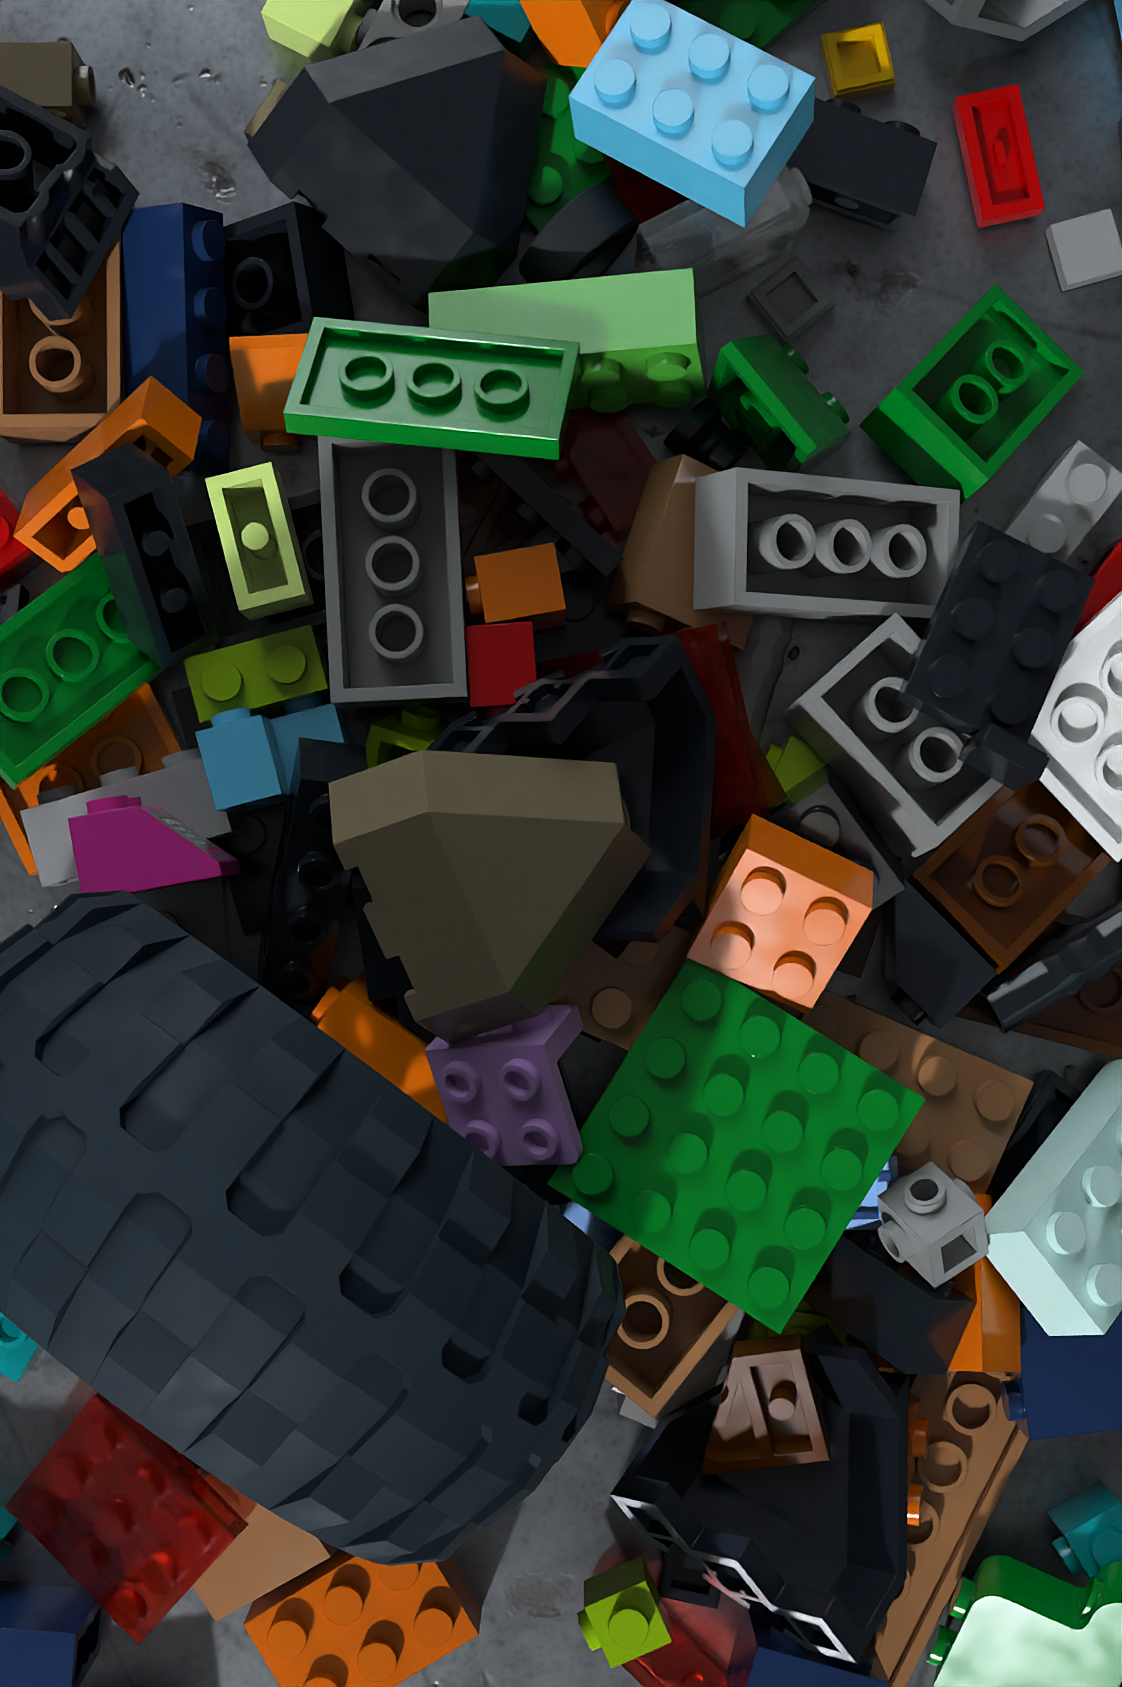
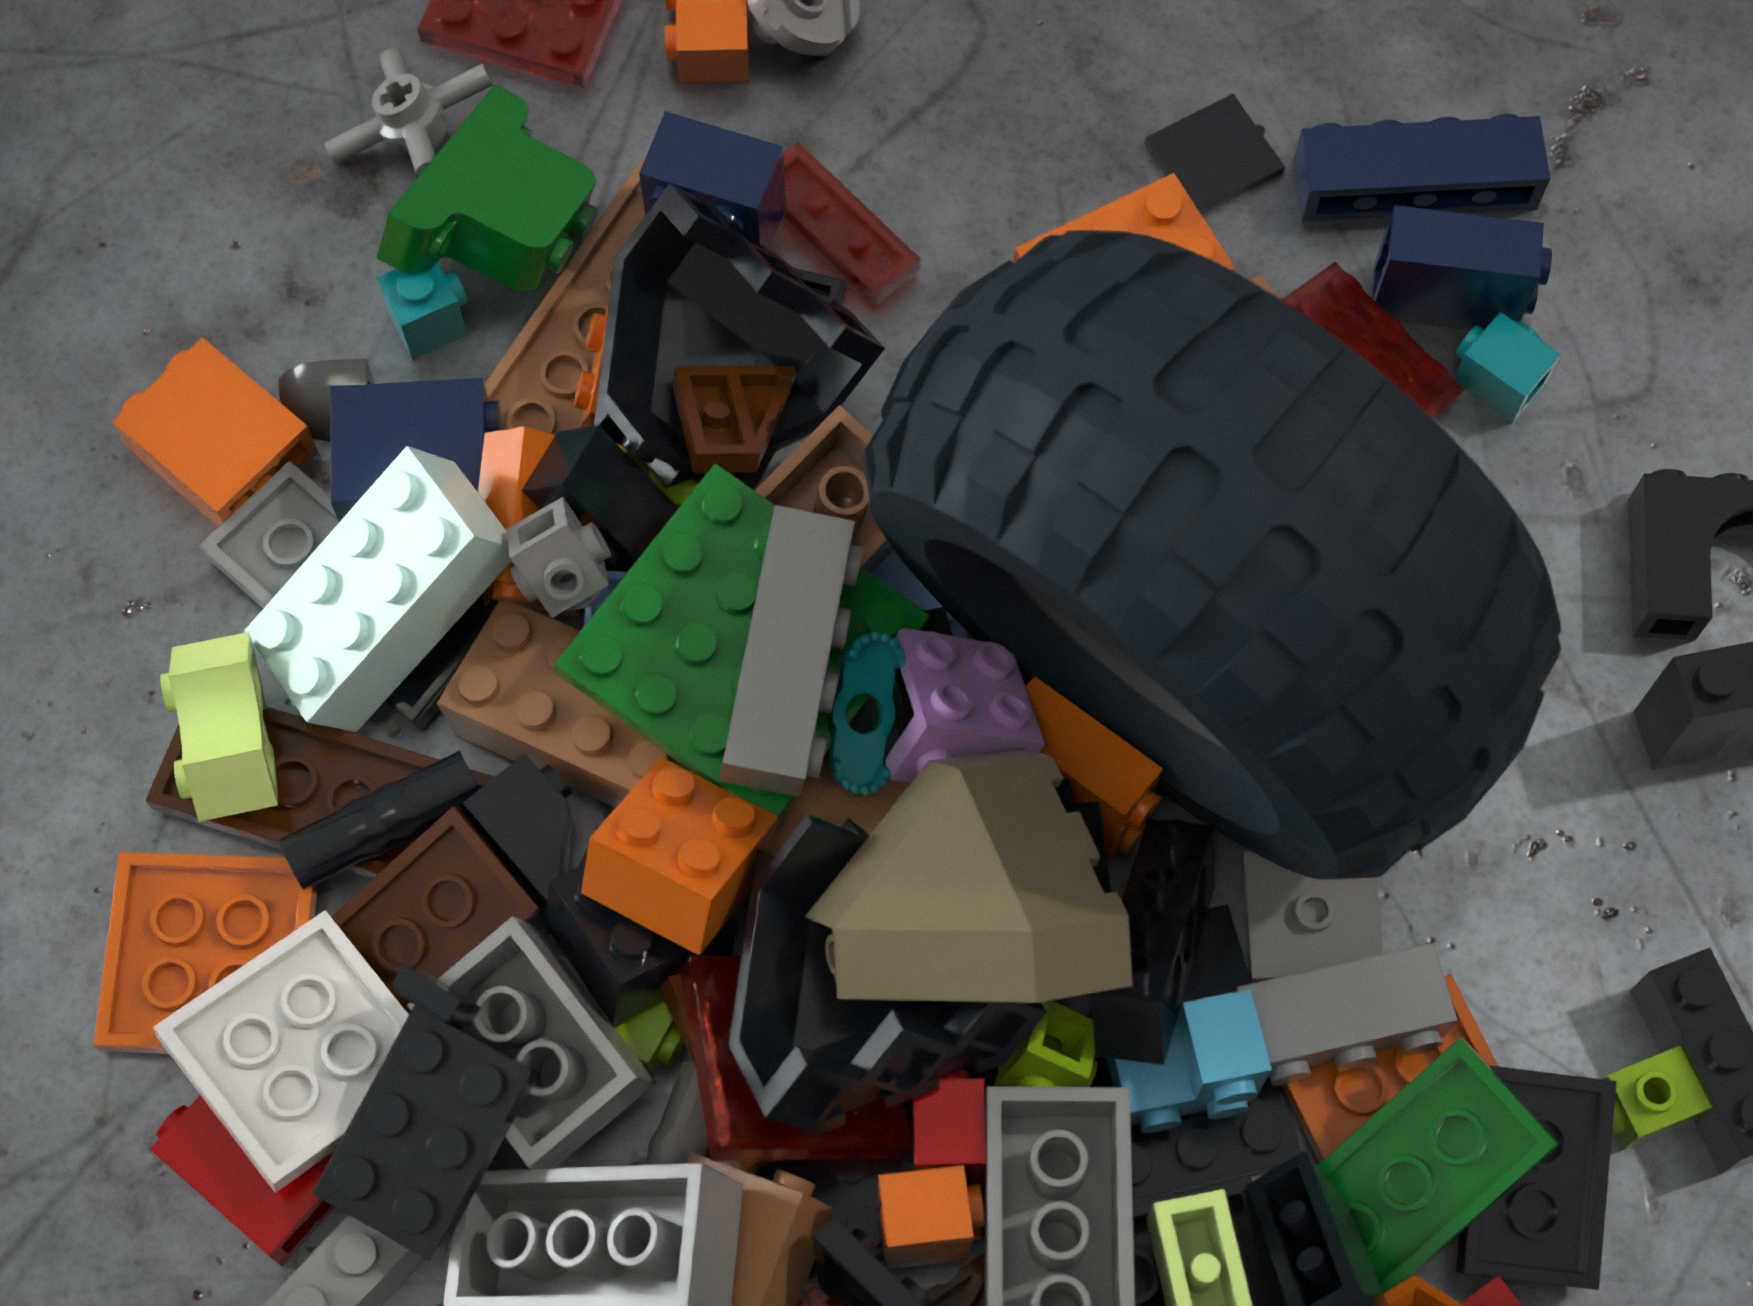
camera: 175 degrees left, 20 degrees down
dark pink slope [67,795,241,894] -> none
lime brick [183,624,330,728] -> none
lime brick [577,1555,672,1669] -> none
none -> light grey brick [719,505,863,797]
none -> teal piece [829,632,906,795]

